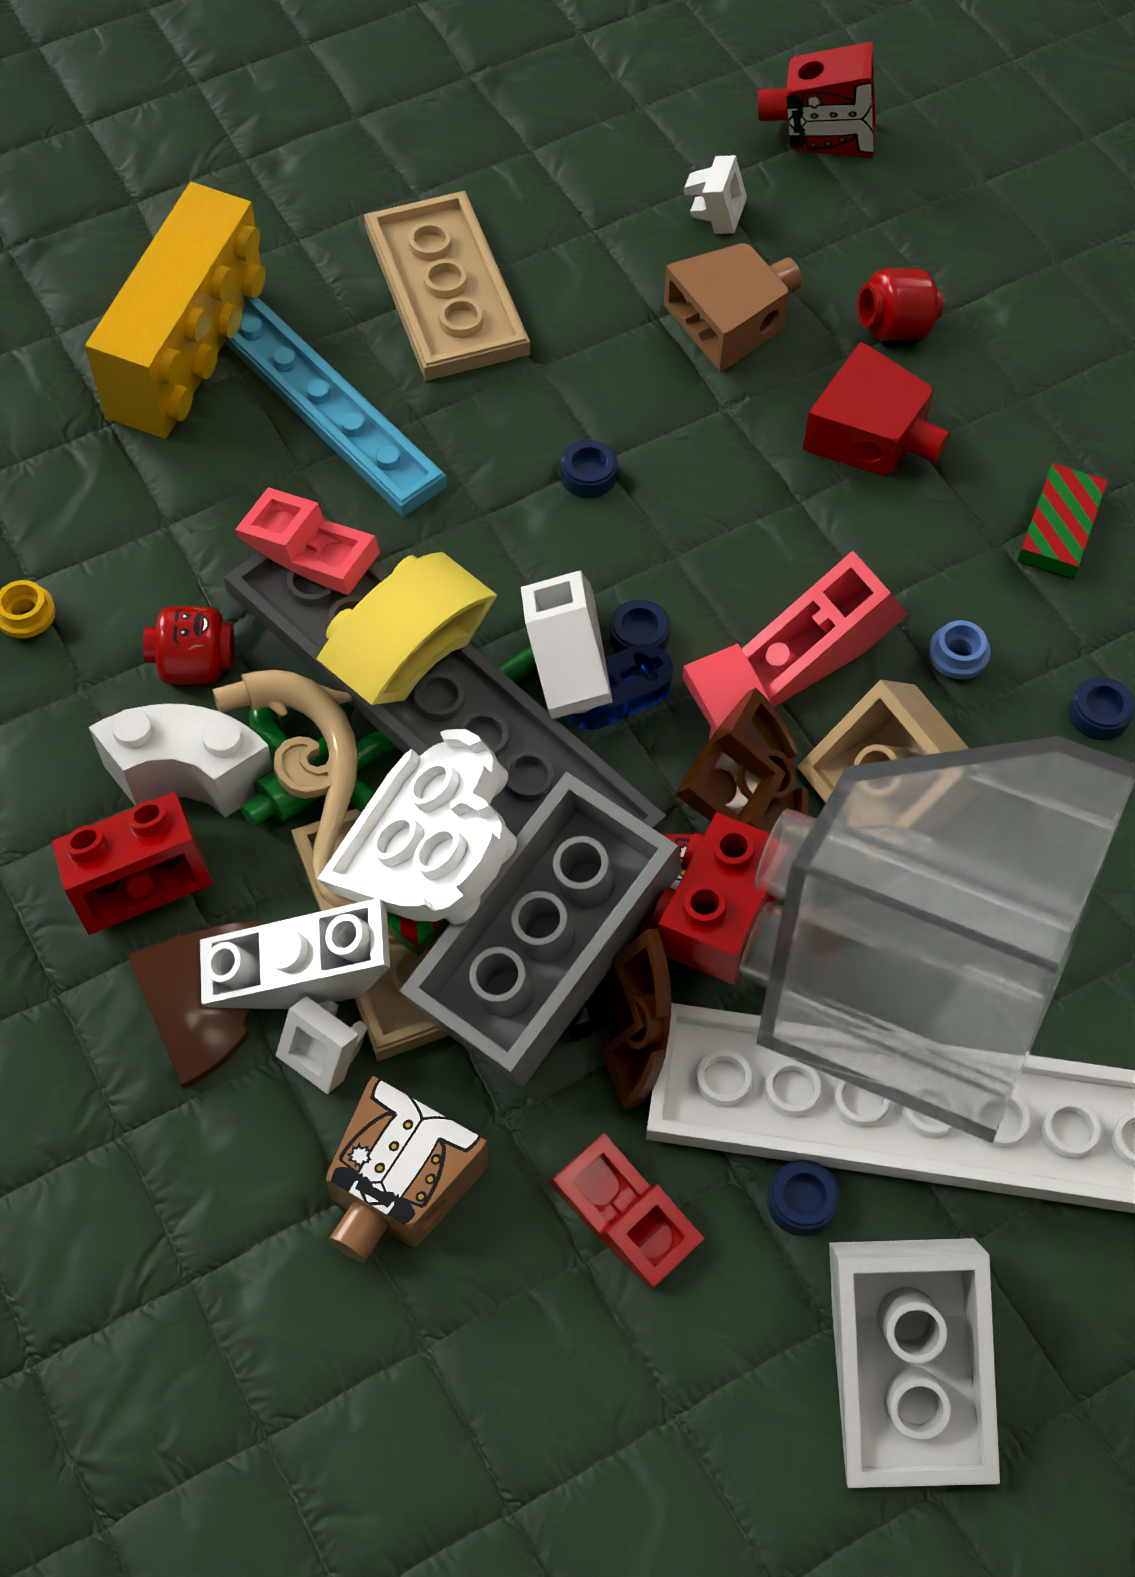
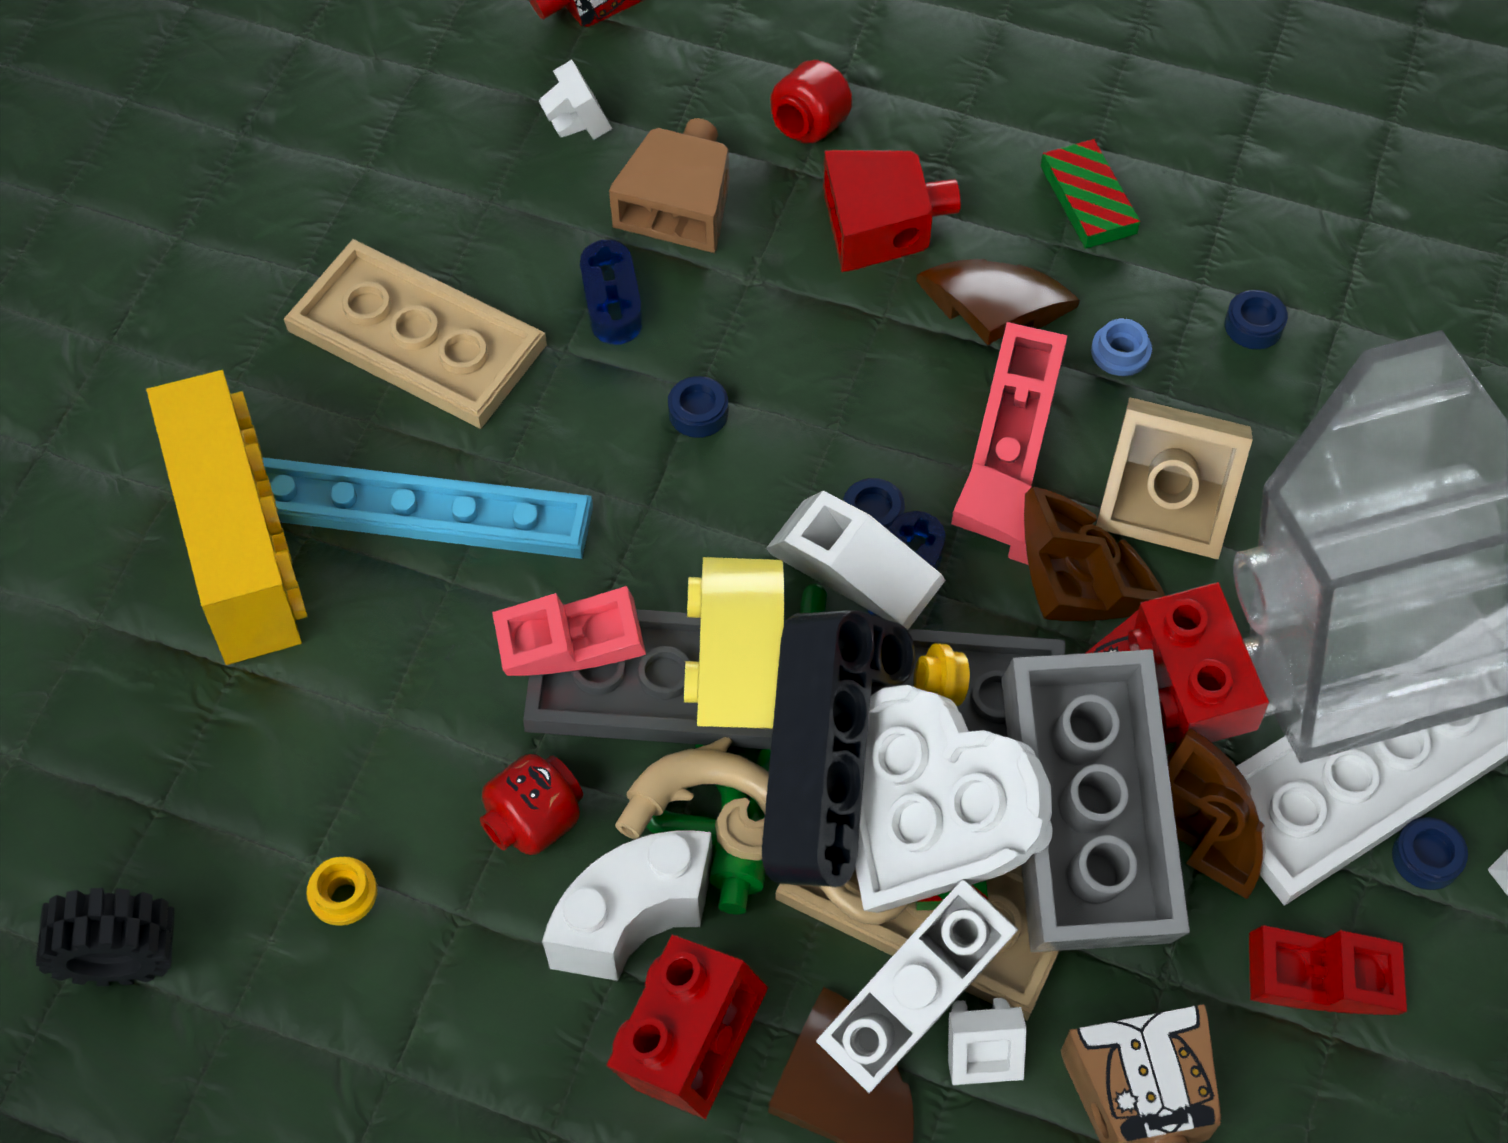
camera: 40 degrees left, 0 degrees up
none -> clear blue beam [580,240,642,344]
none -> black beam [762,610,915,887]
none -> yellow plate [914,643,970,706]
none -> reddish brown brick [916,259,1080,346]

